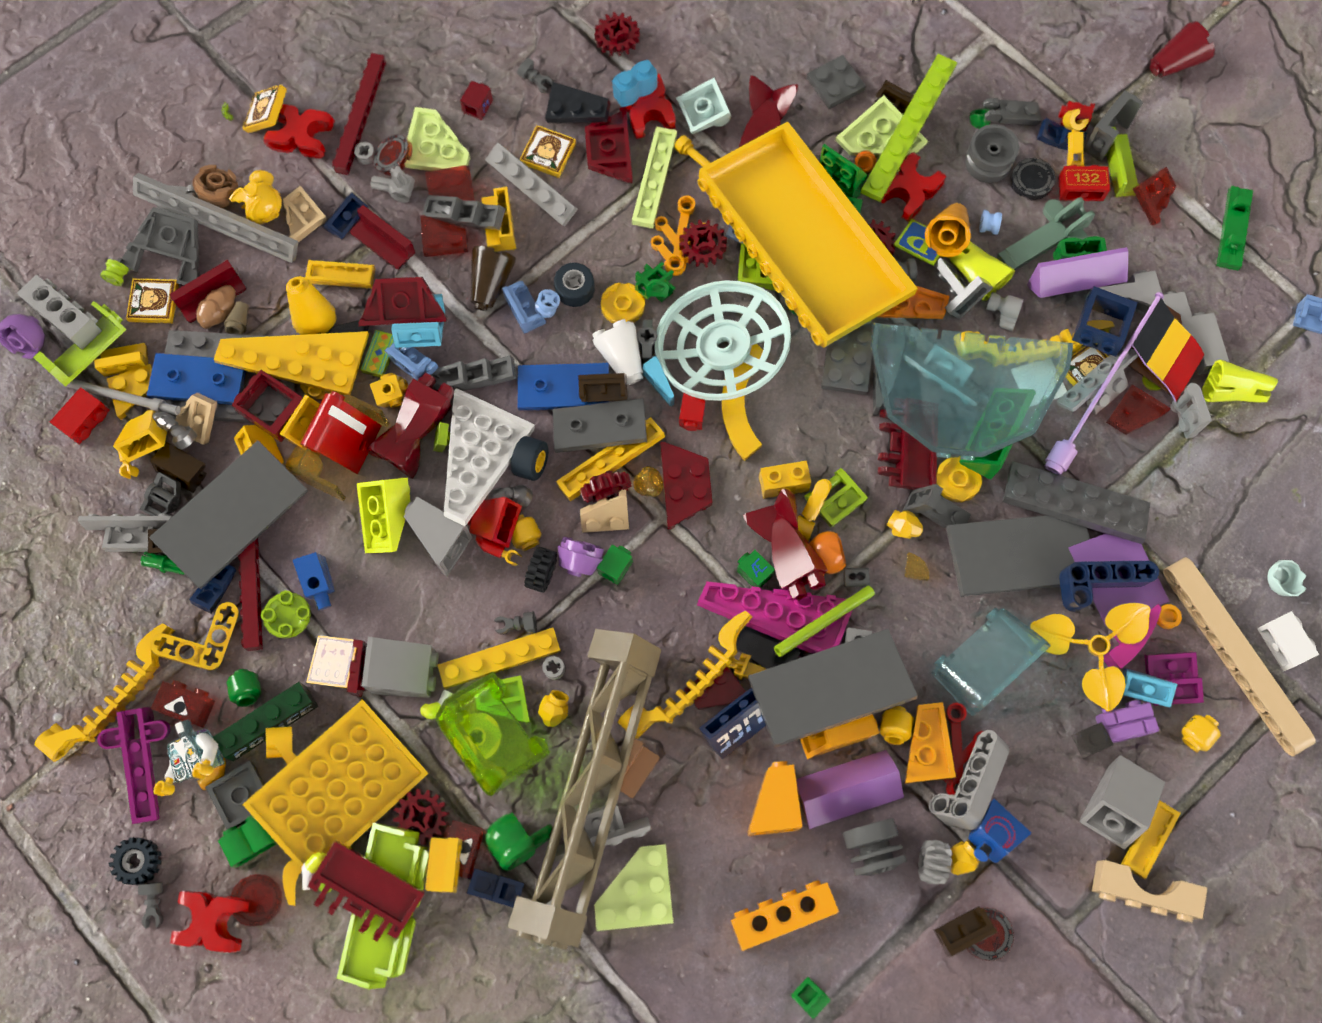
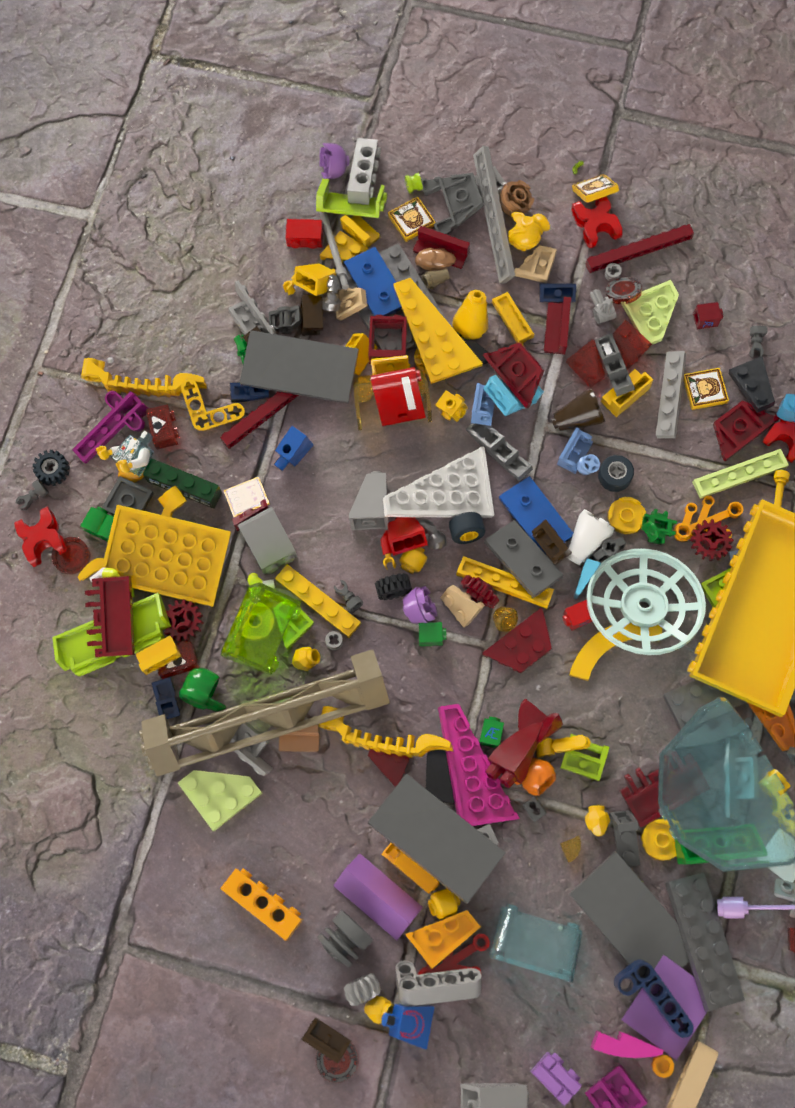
camera: 60 degrees right, 0 degrees up
green head [226,669,262,707] -> none
lime dish [261,590,311,639] -> none
neon yellow slope [357,477,410,553] -> none
lime tile [361,330,394,377] -> none
dark red hips [367,372,454,479] -> none
lime tile [433,422,450,452] -> none
dark blue brick [699,688,766,759] -> none
yellow piece [727,653,766,680] -> none
light orange slope [748,761,802,836] -> none
yellow brick [759,460,811,499] -> none
lime piece [774,585,875,657] -> none
green slope [790,977,830,1019] -> none
yellow plant [1030,603,1150,711] -> none
clear smoke brick [1072,722,1114,758] -> none
medium azure slope [1123,668,1178,708] -> none

